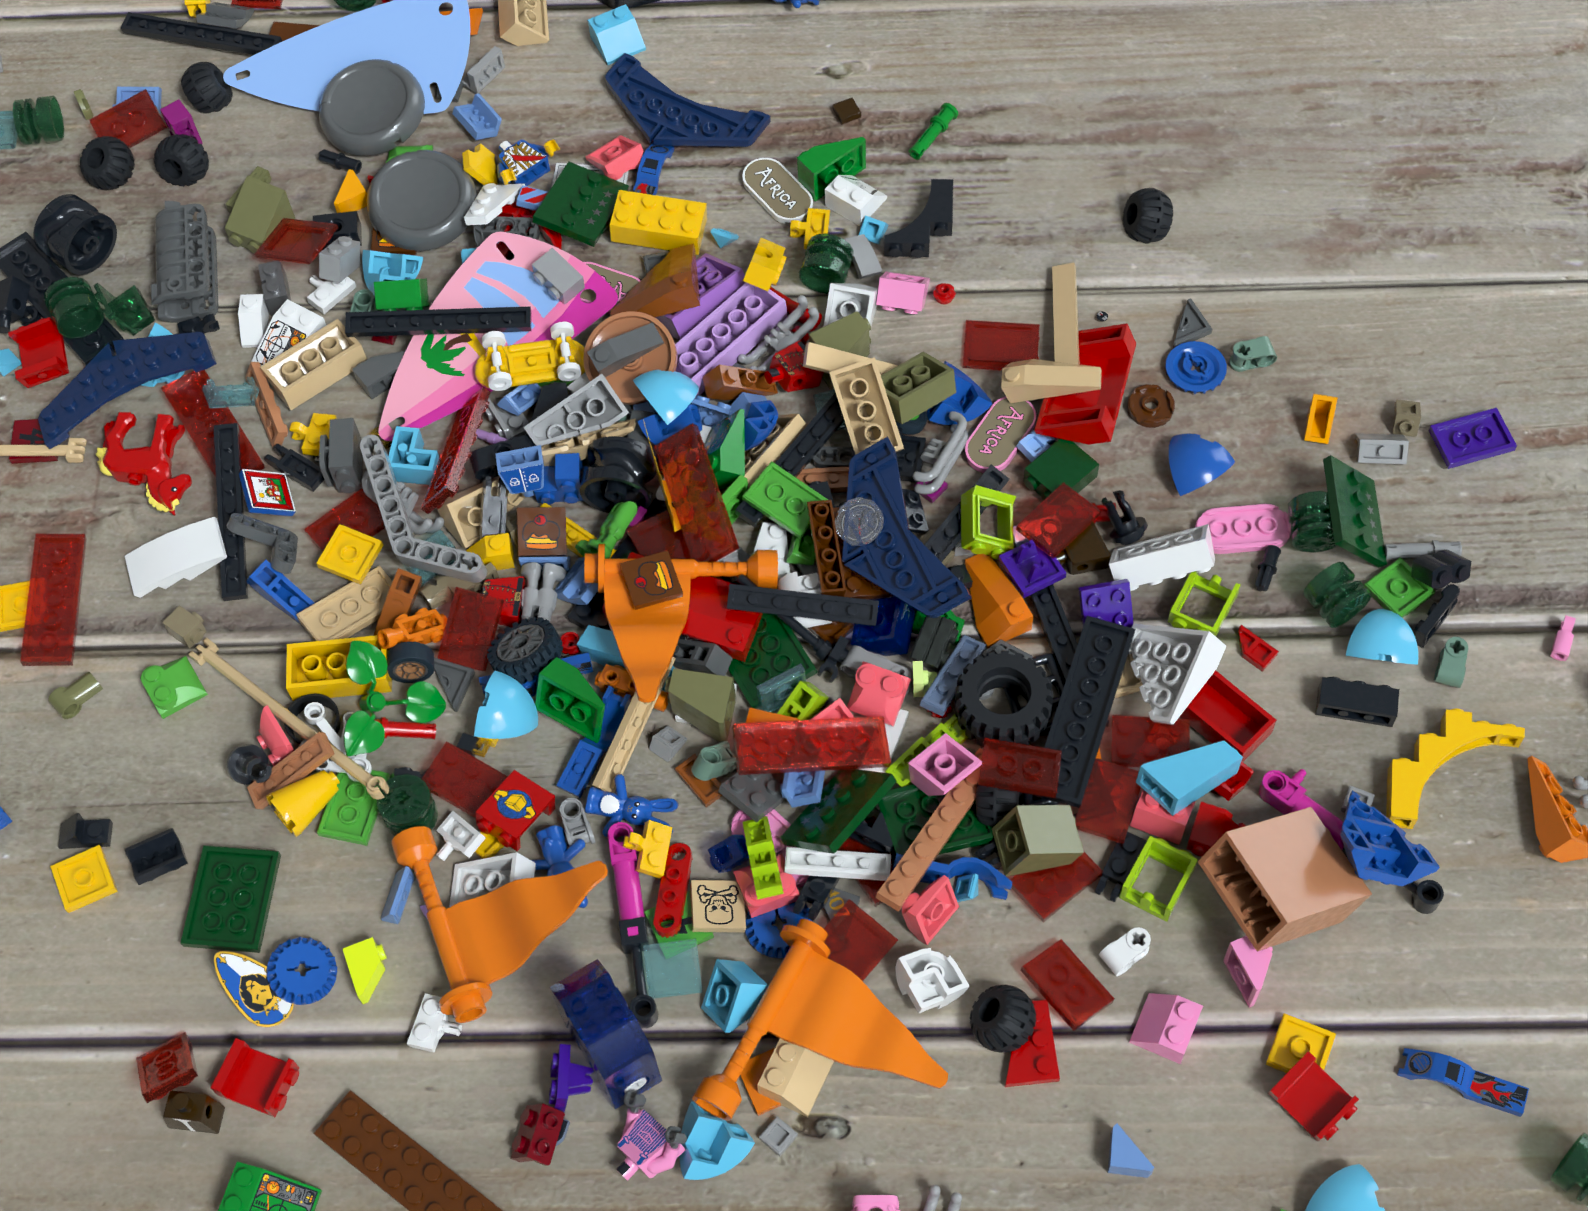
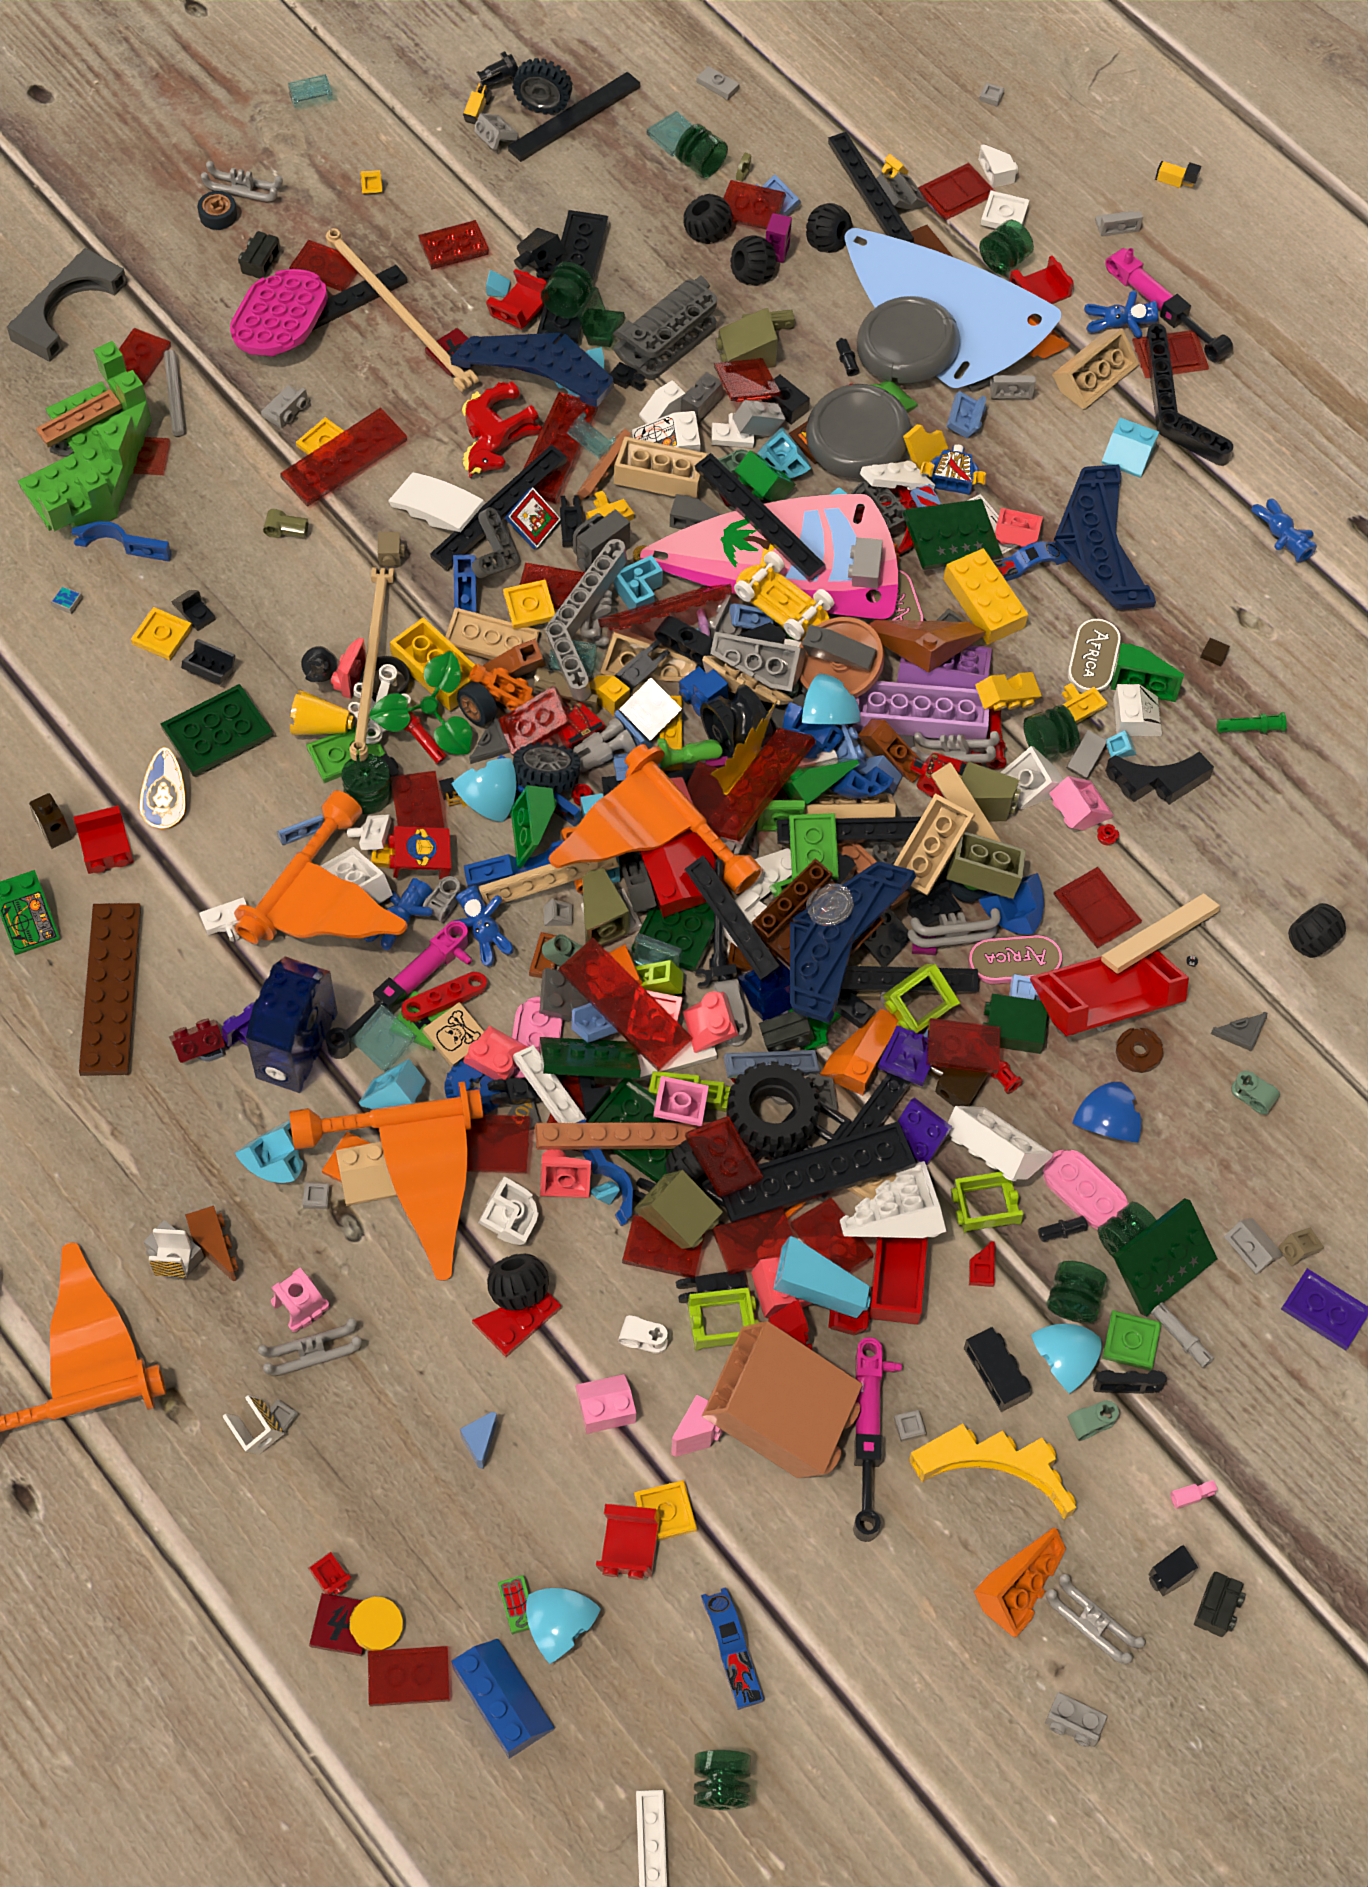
camera: 45 degrees right, 0 degrees up
black piece [33,194,117,275] -> none
clear red plate [136,1032,198,1103] -> none
bright green slope [140,656,208,719] -> none
nougat plate [247,732,335,810] -> none
blue gear [267,937,337,1005] -> none
light orange slope [334,169,367,213] -> none
neon yellow slope [343,937,387,1004] -> none
torso [495,445,544,497] -> none
torso [616,1091,687,1181] -> none
reddish brown tile [620,550,683,610] -> none
yellow plate [623,820,672,878] -> none
clear blue brick [707,835,750,873] -> none
medium azure slope [711,228,739,248] -> none
lime slope [743,816,784,899] -> none
yellowish green bracket [912,661,937,697] -> none
tan wedge [1001,359,1102,403] -> none
clear red tile [1020,939,1115,1031] -> none
black piece [1101,490,1148,545] -> none
blue gear [1165,341,1227,394] -> none
light orange slope [1304,393,1338,444] -> none
blue wedge [1340,790,1440,886] -> none
black brick [1411,550,1472,589] -> none

